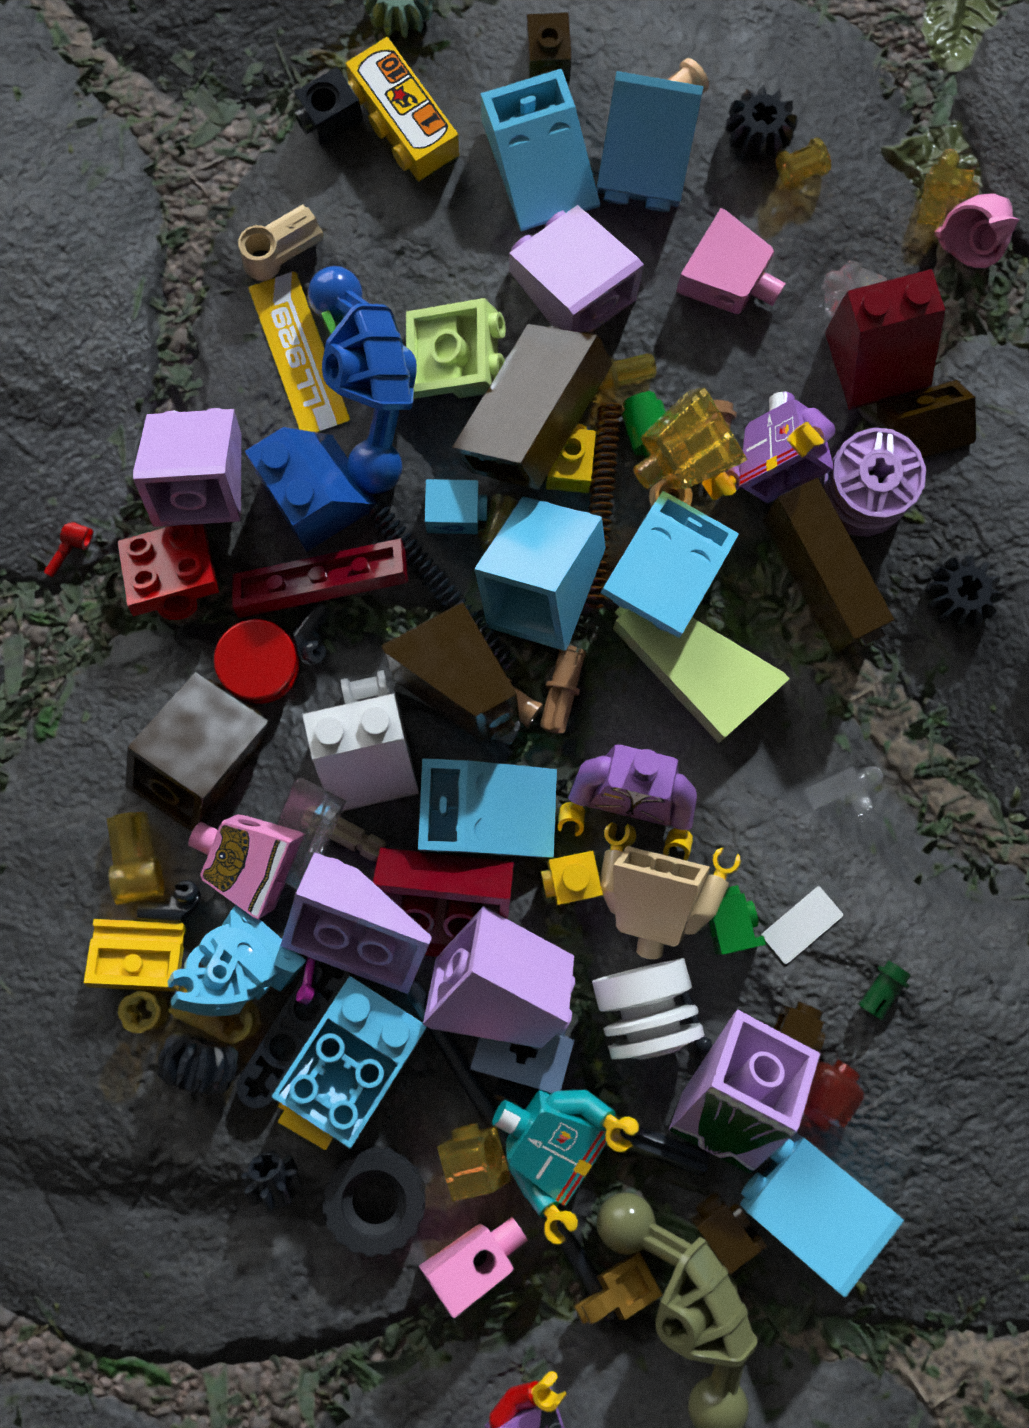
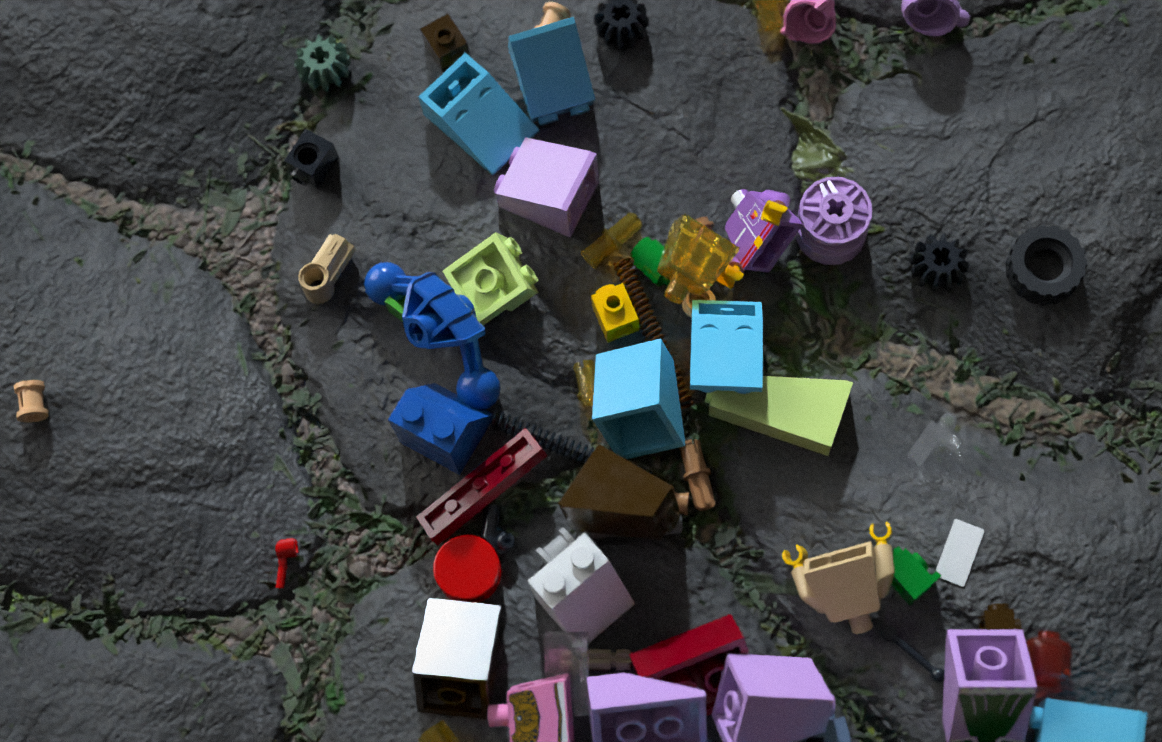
camera: 15 degrees left, 10 degrees down
red plate [118,524,219,620] -> none
lavender slope [133,408,241,527] -> none
yellow sticker [249,271,350,432] -> none
brick [345,37,459,181] -> none
medium azure slope [418,759,557,858] -> none
medium azure brick [425,479,487,534] -> none
brick [452,324,613,489] -> none
yellow brick [541,851,603,906] -> none
medium lavender torso [557,745,697,861] -> none
white wheel [592,958,705,1060] -> none
bright pink torso [676,208,786,314] -> none
dark brown brick [763,477,894,656] -> none
clear yellow bush [776,137,831,190] -> none
clear piece [821,260,887,317] -> none
dark red slope [825,269,945,410] -> none
dark green pin [858,960,911,1021] -> none
dark brown panel [877,380,976,458] -> none

